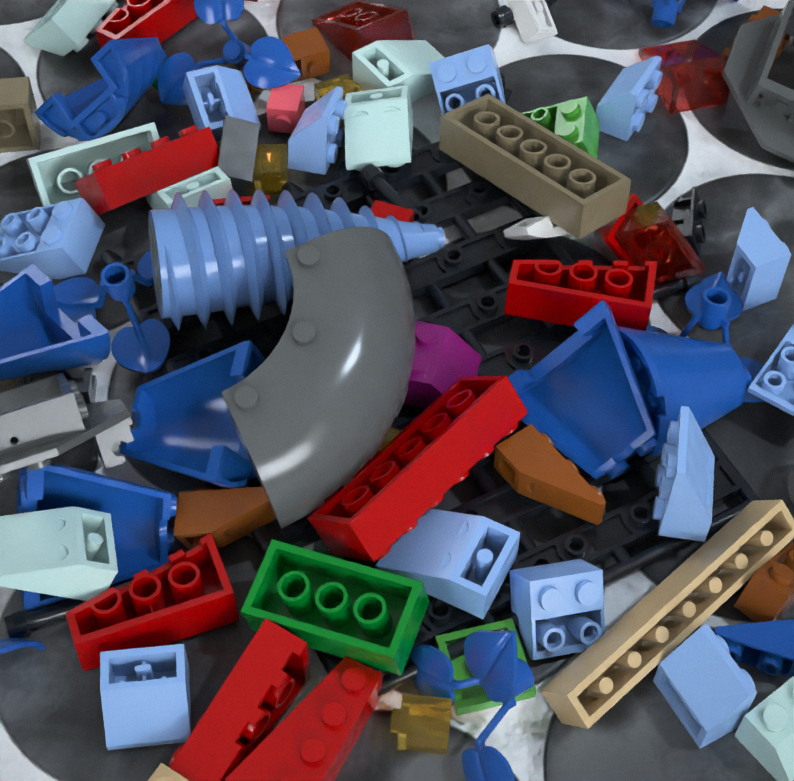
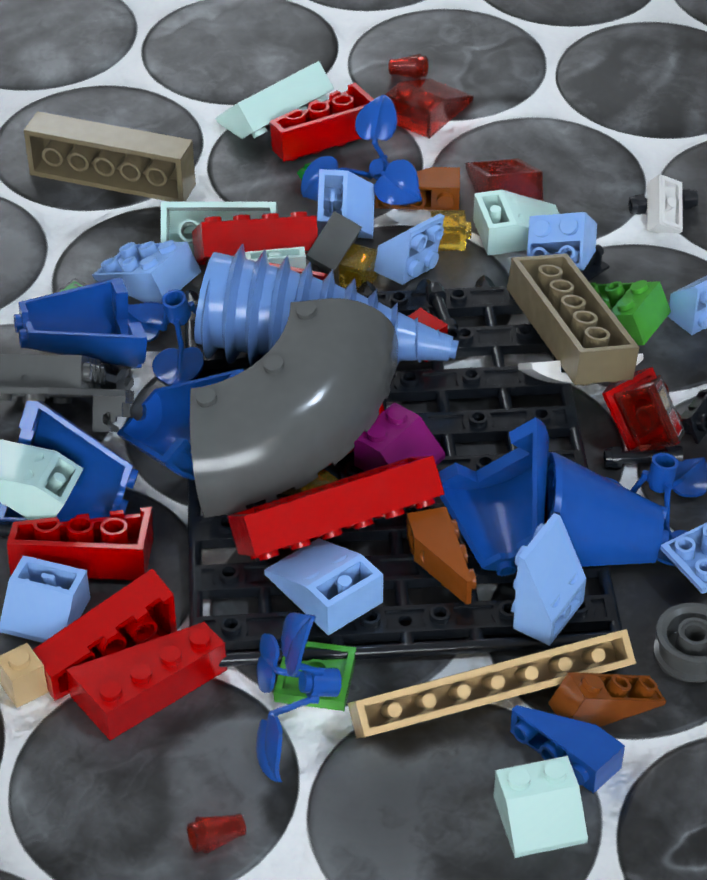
camera: 25 degrees right, 10 degrees down
blue cone [34,37,167,141] -> none
dark orange slope [173,485,277,549] -> none
green brick [240,539,429,676] -> none
coral brick [266,84,305,134] -> none
light aqua slope [344,85,414,171] -> none
clear yellow brick [390,694,452,755] -> none
red wedge [504,260,657,331] -> none
light blue slope [509,559,605,660] -> none
light blue slope [653,624,757,749] -> none

